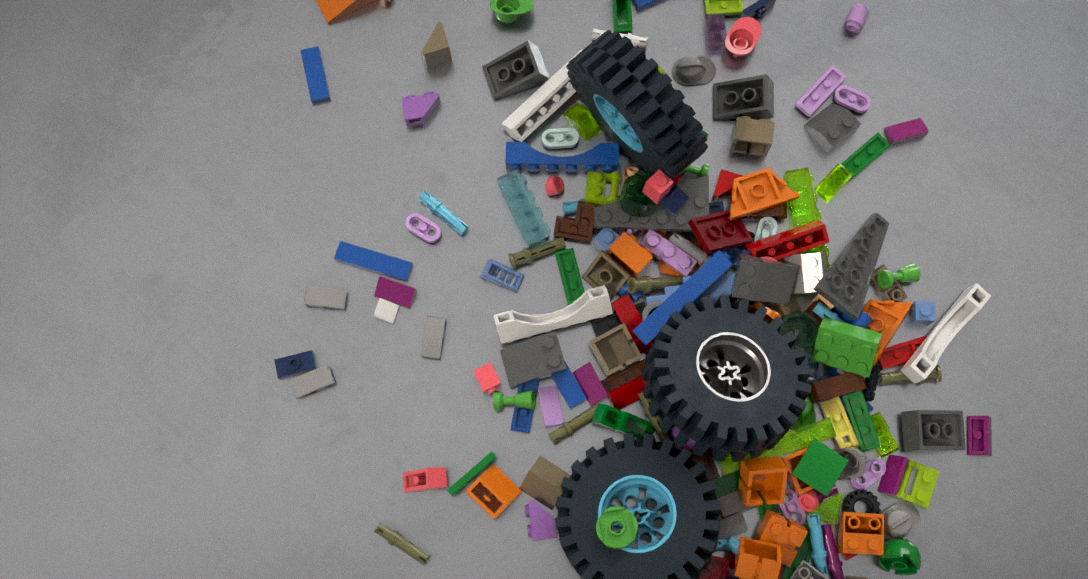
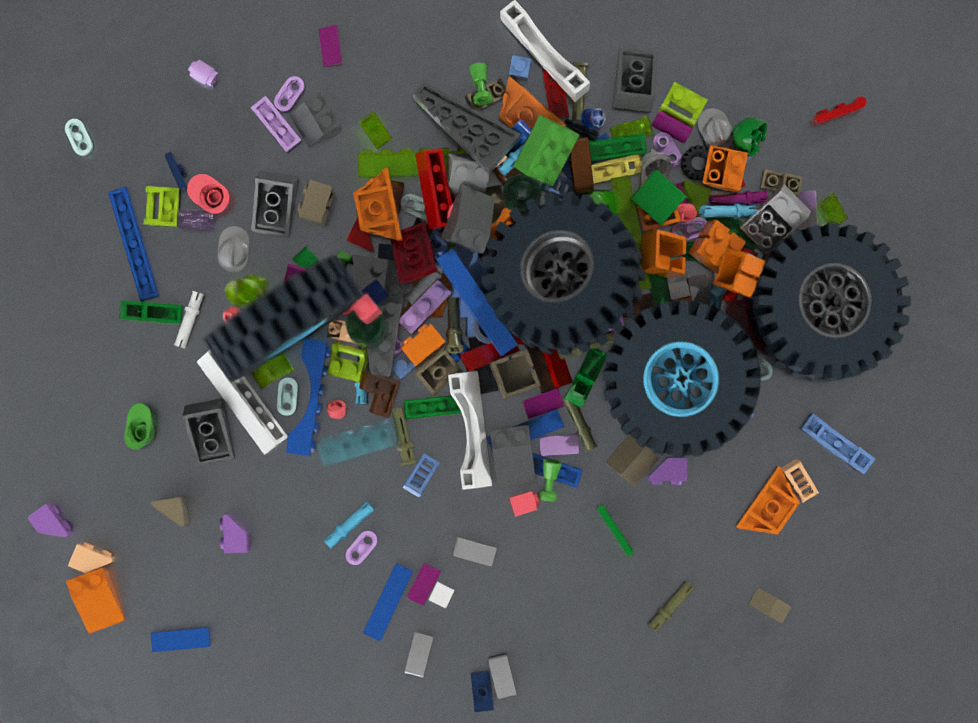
camera: 85 degrees left, 10 degrees up
coral slope [403,467,447,492] -> none
orange slope [466,464,522,520] -> none
bright green plate [596,506,638,549] -> none
green tile [836,132,891,182] -> none
magenta slope [968,416,992,456] -> none
none -> clear blue wheel [581,108,605,128]

